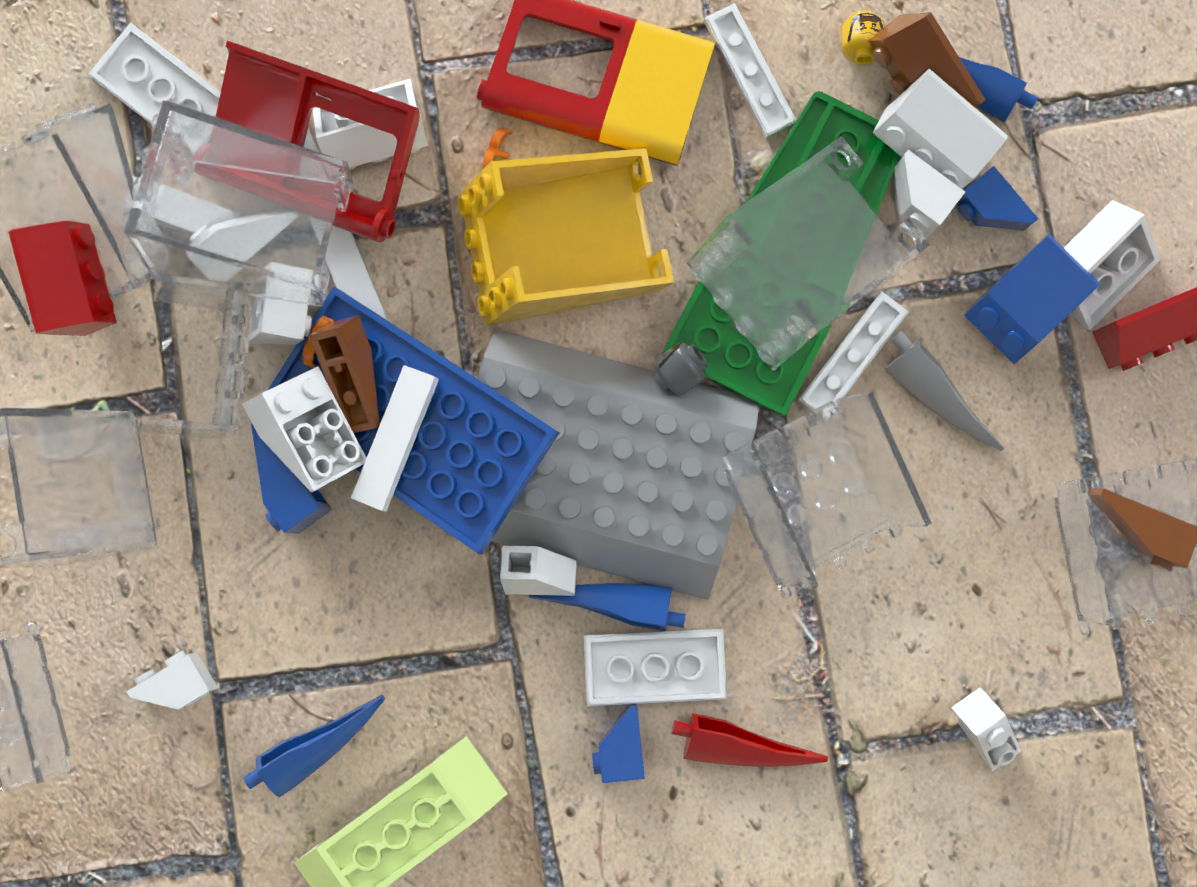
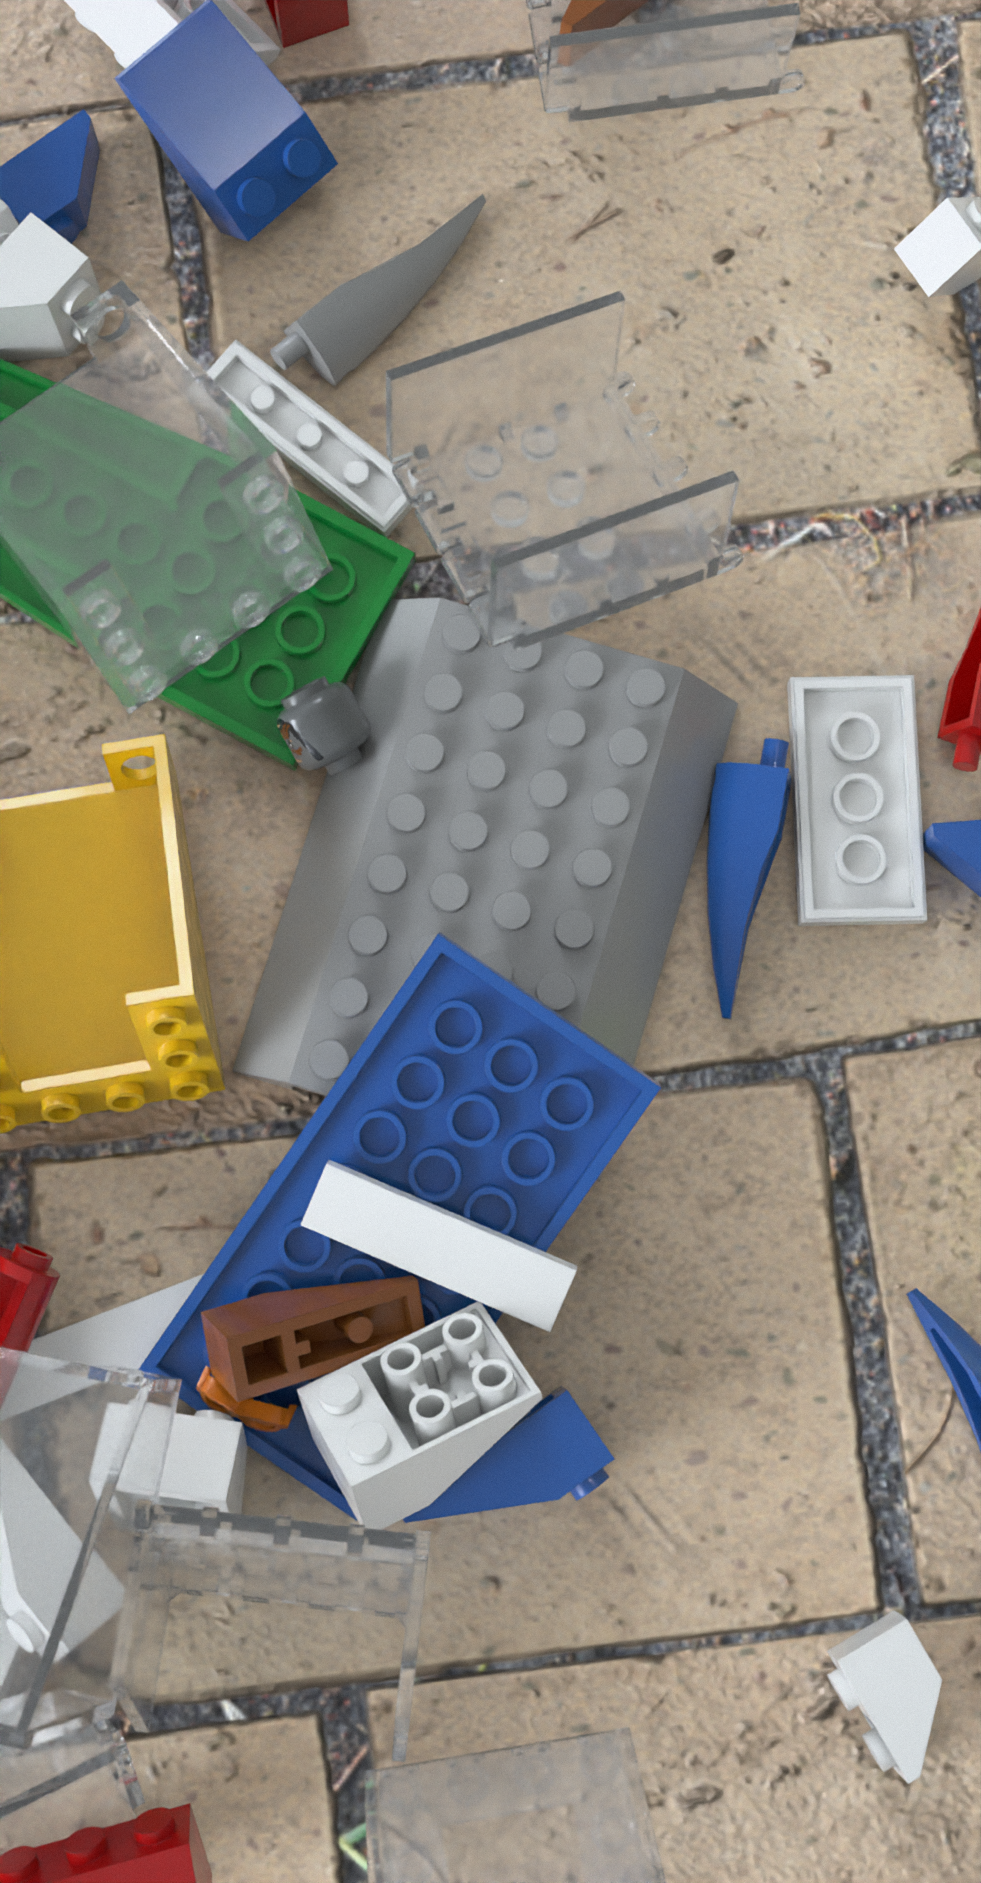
camera: 95 degrees left, 5 degrees down
white slope [500,546,577,596] -> none

